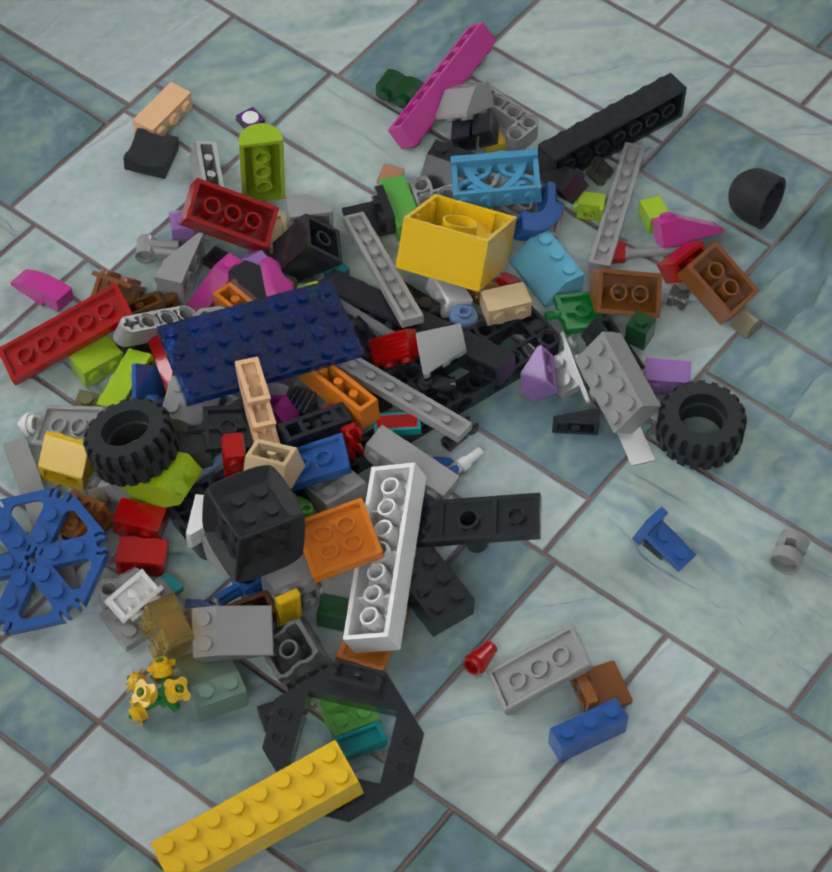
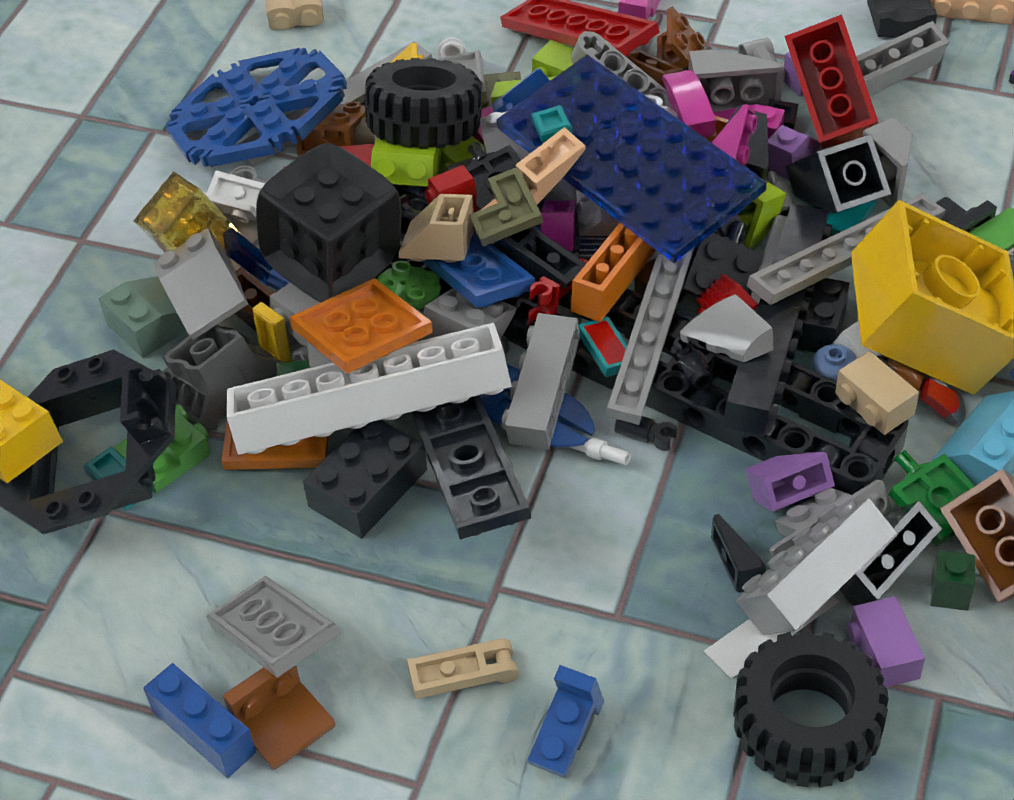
camera: 75 degrees right, 5 degrees down
yellow plant [126,656,191,727] -> none
lime brick [239,123,286,202] -> none
red cone [464,641,497,676] -> none
none -> tan plate [407,638,519,699]
none -> olive plate [469,167,543,247]
none -> teal tile [531,105,572,143]
none -> dark pink slope [662,70,716,141]

